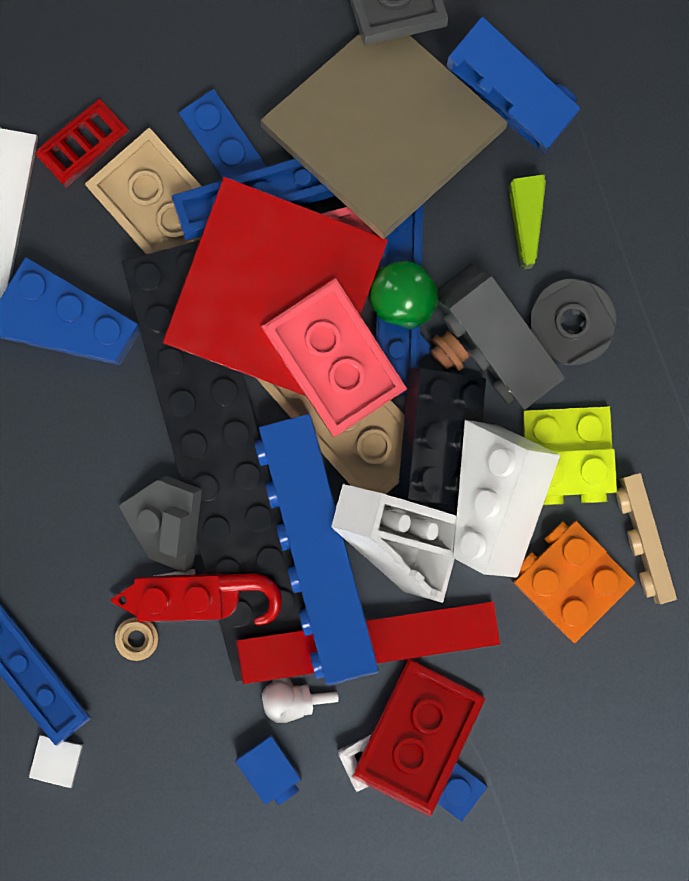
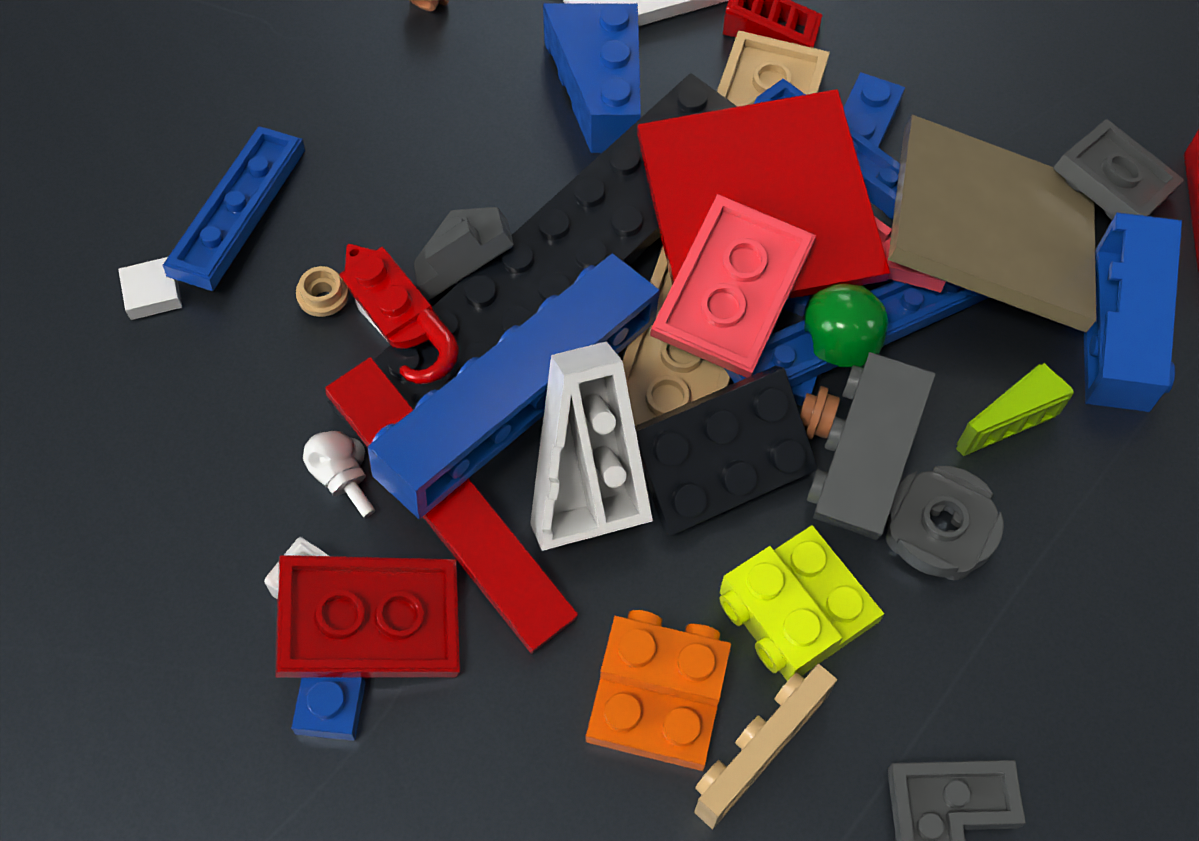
camera: 55 degrees right, 25 degrees down
blue brick [235,733,302,805] -> none
white wedge [453,420,560,577] -> none

